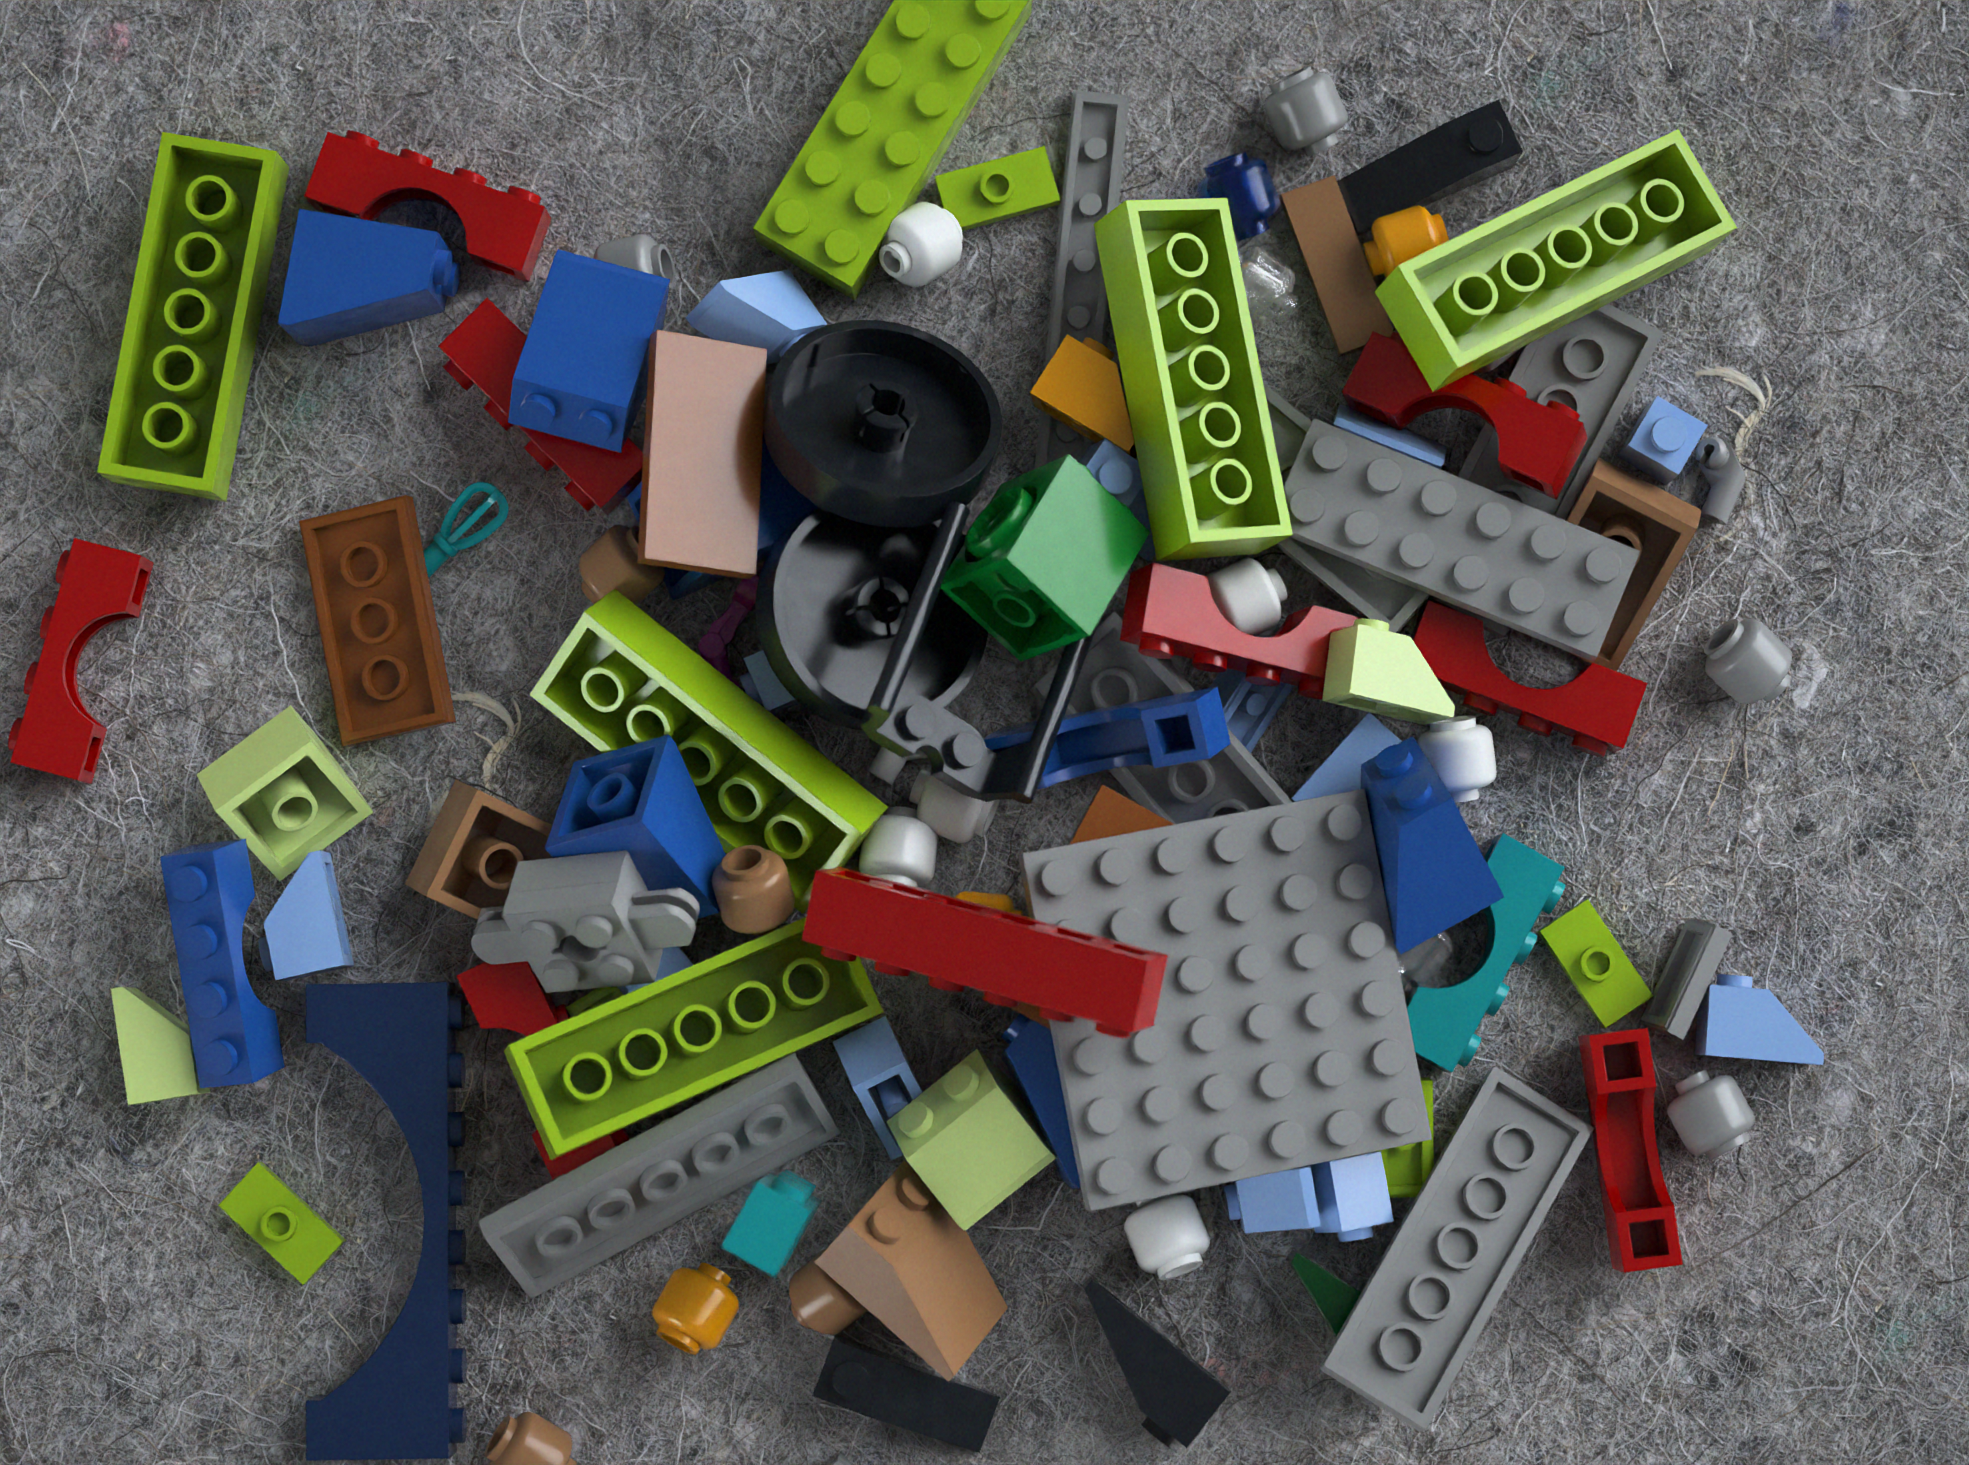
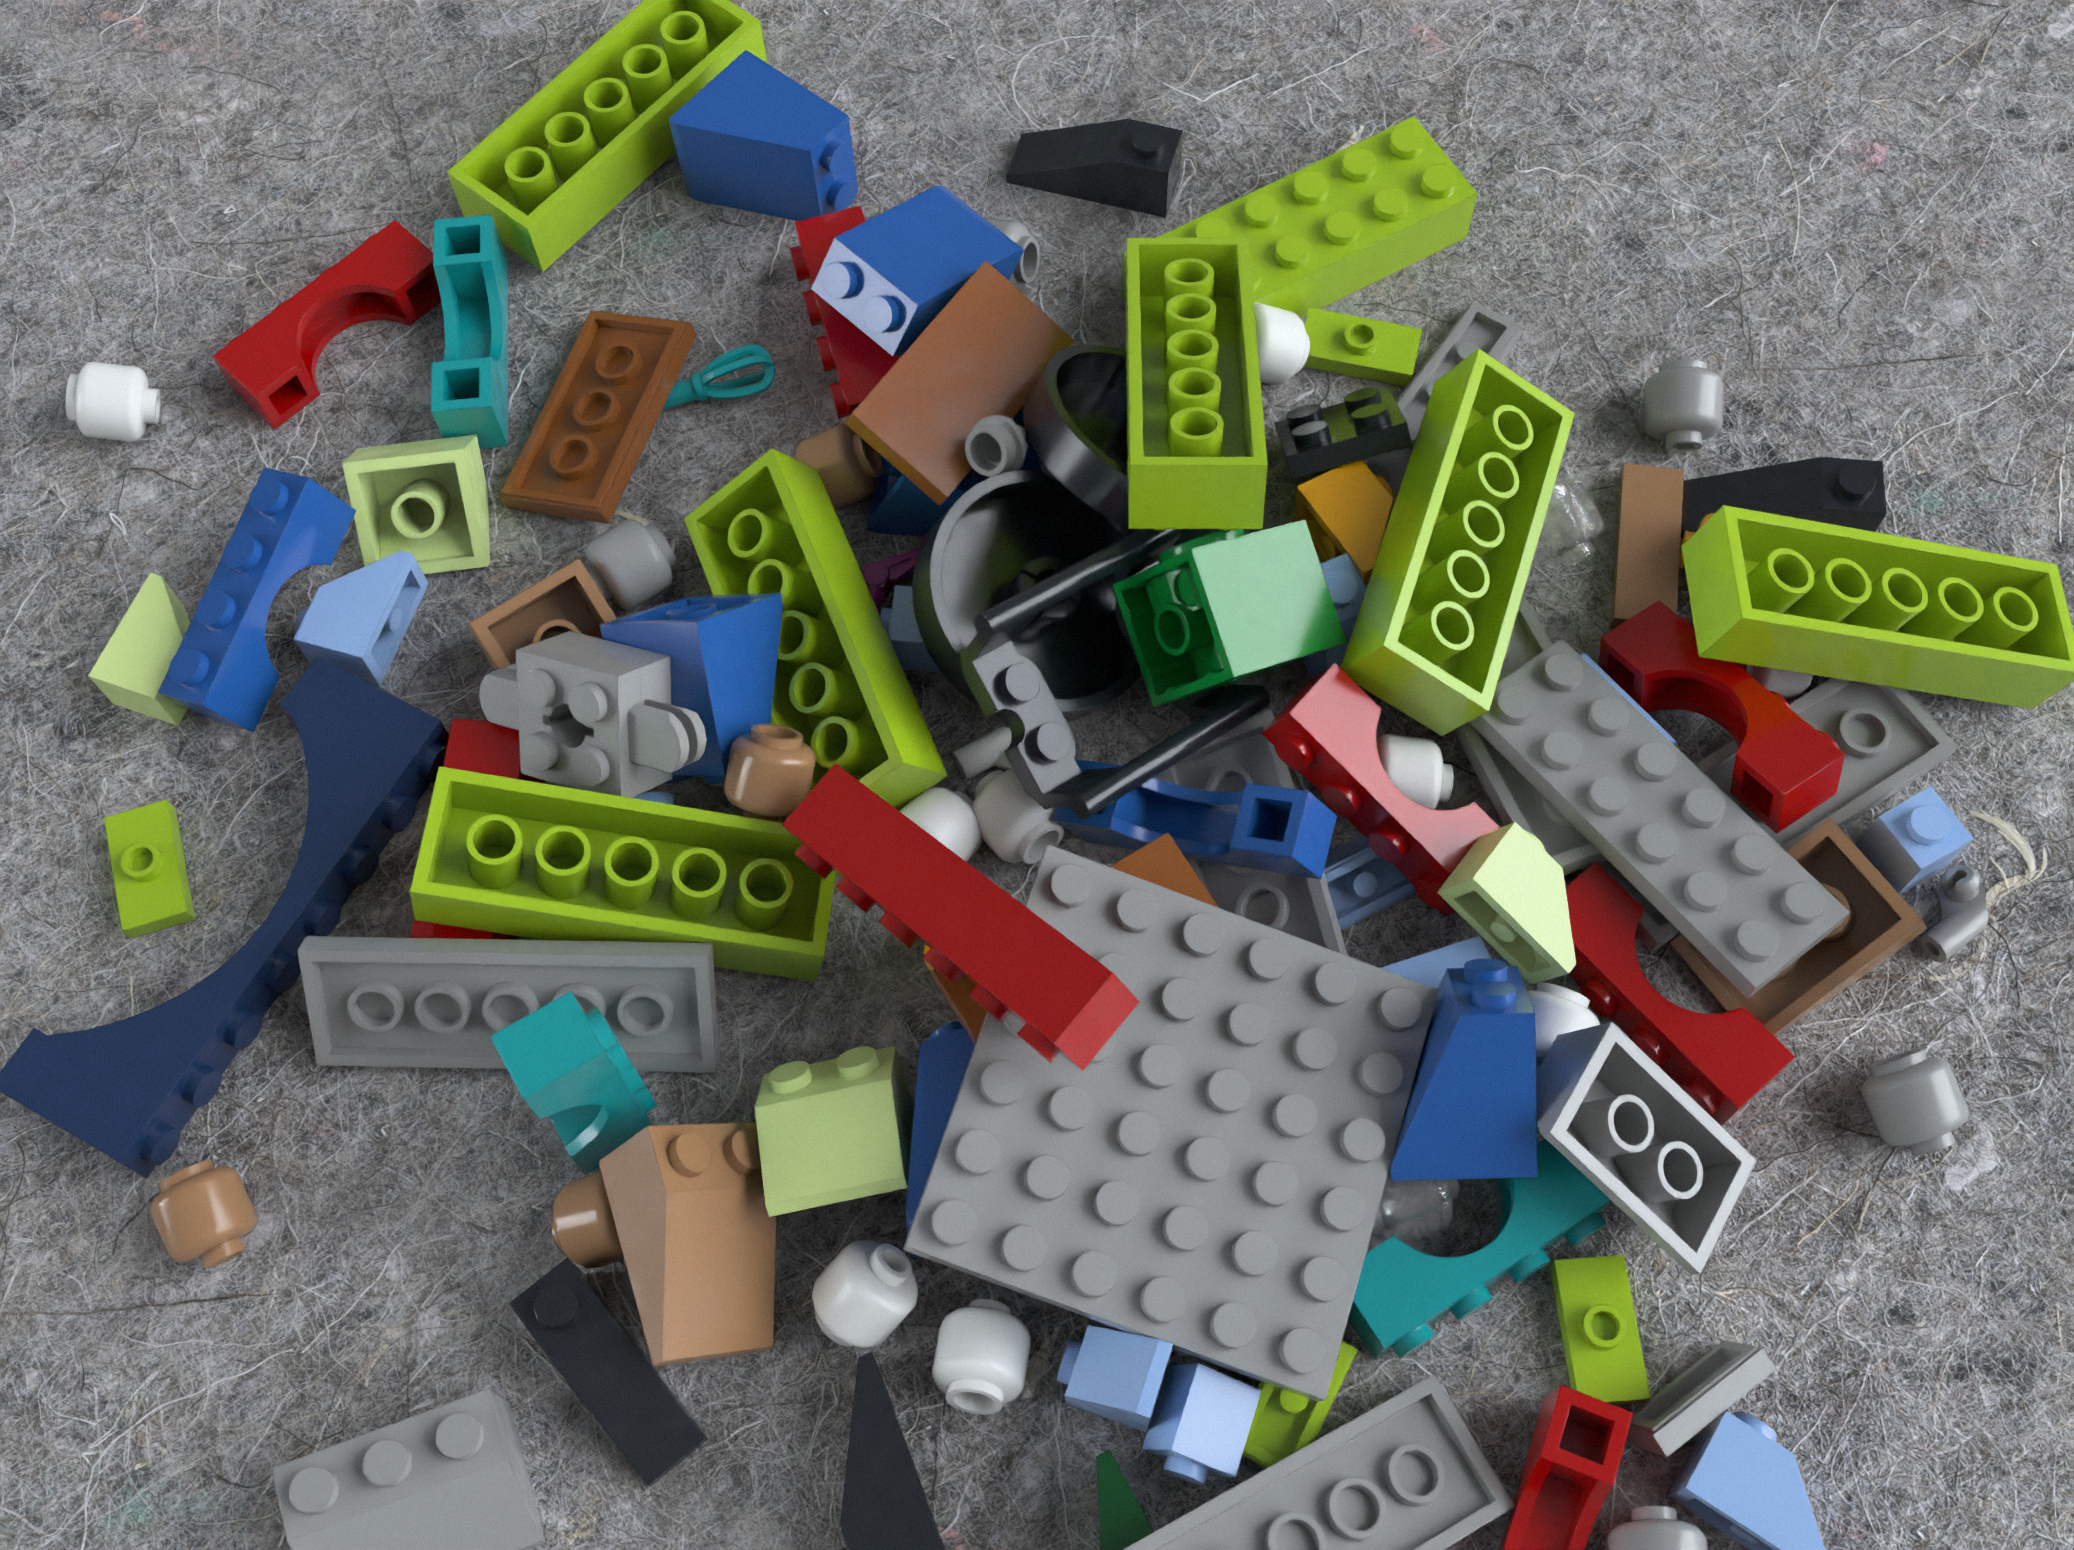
camera: 30 degrees right, 20 degrees down
red arch [304,130,552,283] -> none
light orange head [652,1262,739,1355] -> none
light blue slope [685,269,827,364] -> none
light blue slope [833,1016,923,1160] -> none
clear blue head [1197,151,1280,241] -> none
none -> teal arch [431,214,508,449]
none -> light grey head [586,519,678,610]
none -> white head [812,1240,918,1348]
none -> light grey plate [965,415,1030,477]
none -> black slope [1006,119,1183,218]
none -> lime brick [1126,238,1268,531]
none -> black plate [1274,387,1412,480]
none -> light grey slope [1536,1022,1757,1275]

